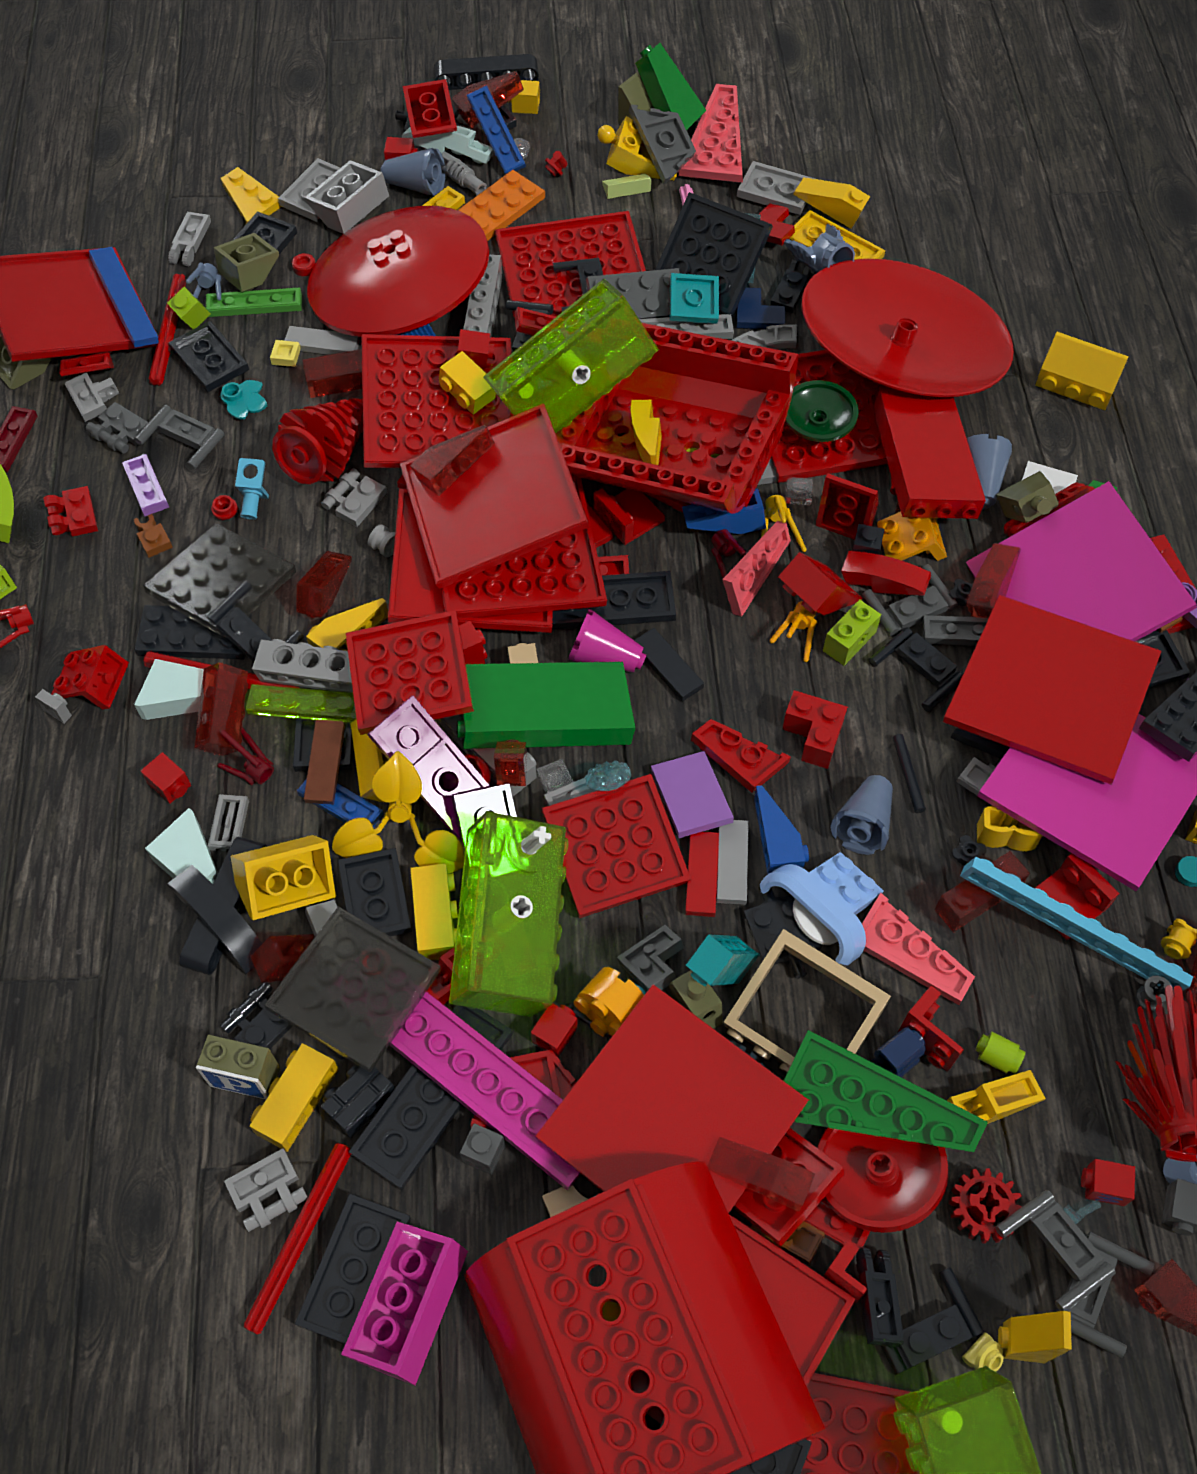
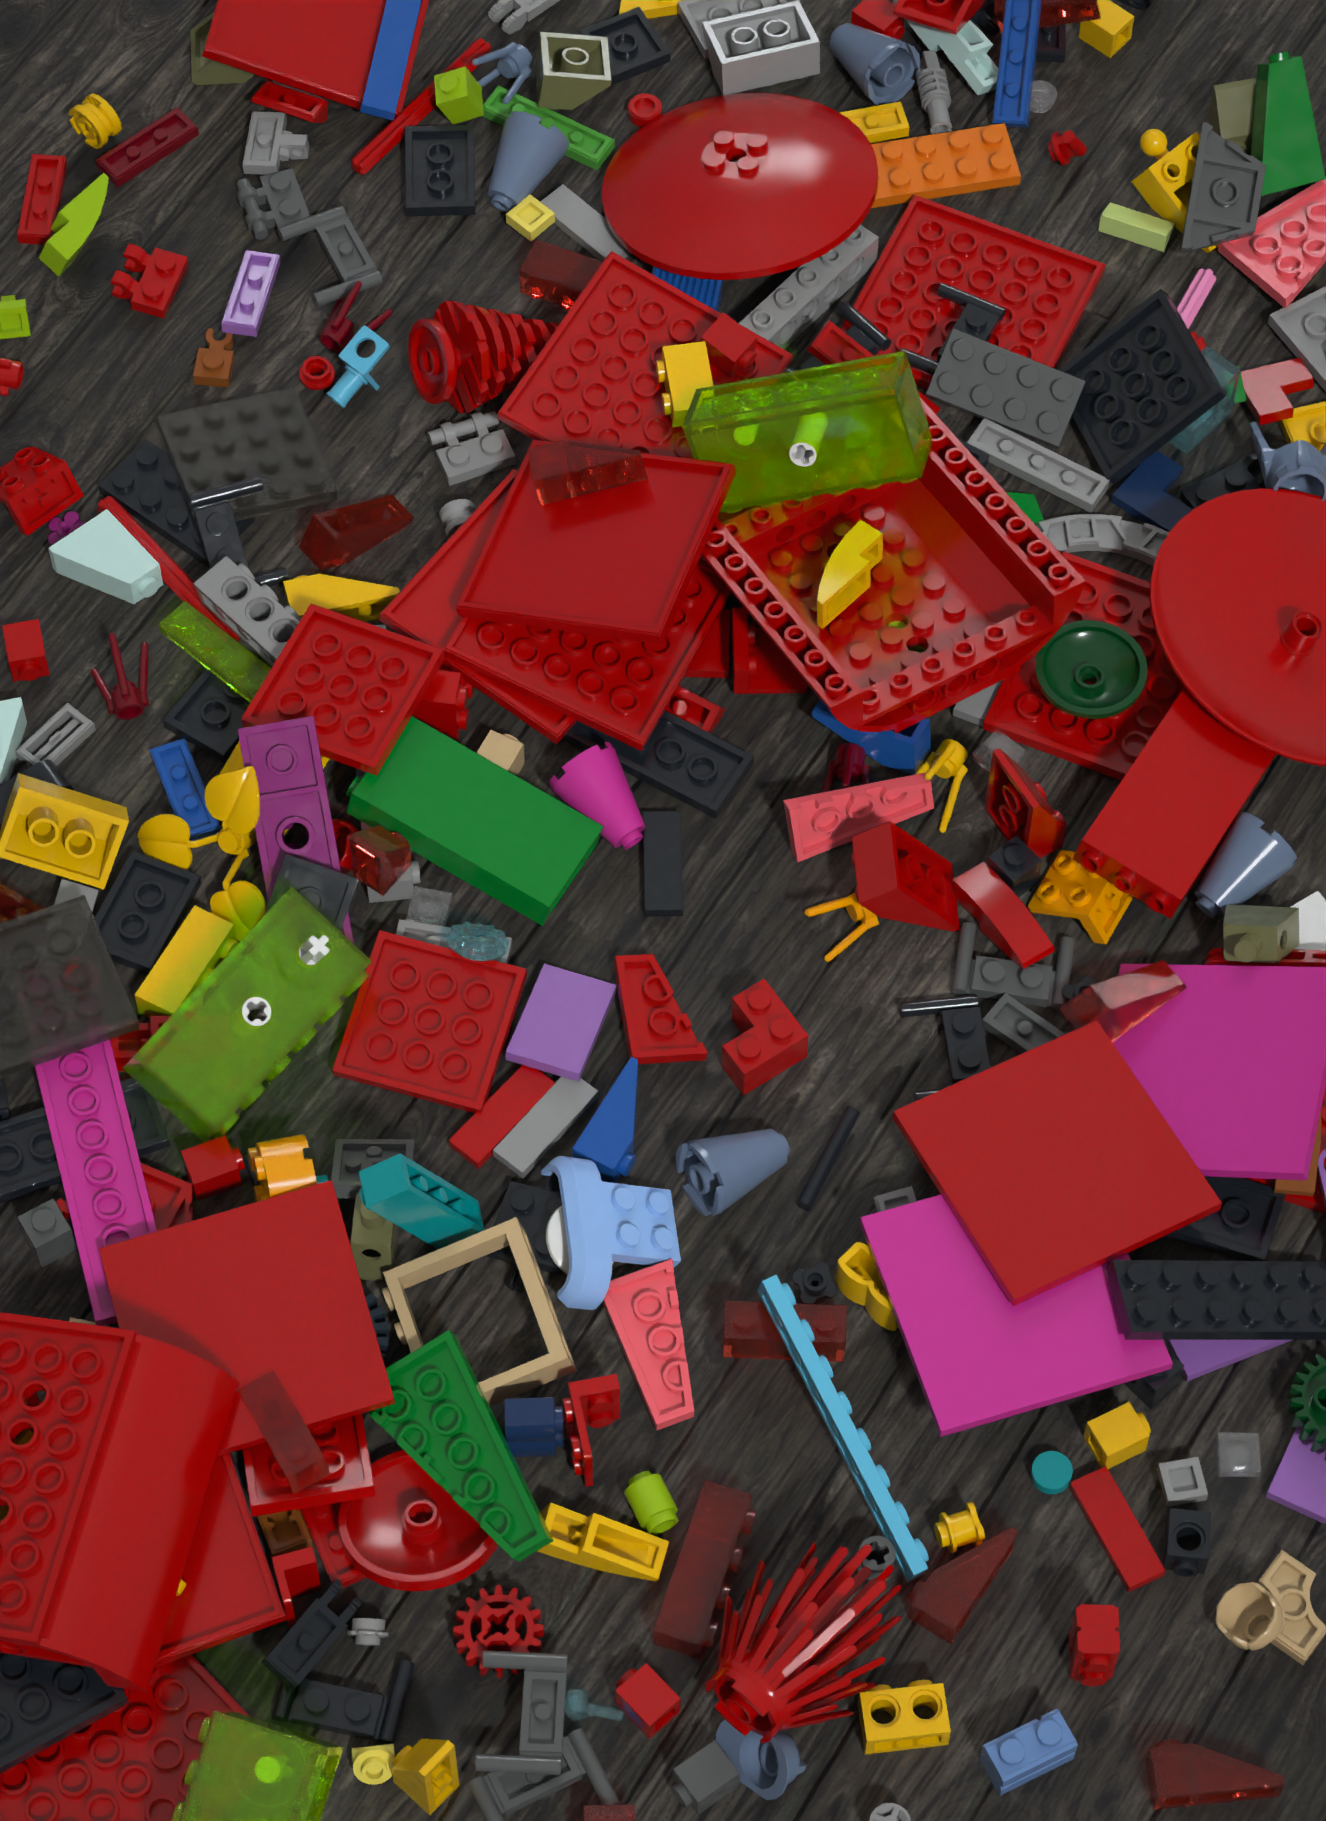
camera: 35 degrees right, 0 degrees up
clear red brick [194,662,248,756] -> none
teal plate [220,380,268,419] -> none
copper tile [304,719,345,805] -> none
teal plate [670,273,719,324] -> none
lime brick [823,600,882,666] -> none
red bracket [1036,853,1120,940] -> none
none -> magenta plant [48,511,85,545]
none -> dark red plant [319,281,393,353]
none -> light grey plate [347,1618,389,1646]
none -> sand blue cone [487,111,569,212]
none -> clear red brick [653,1480,757,1659]

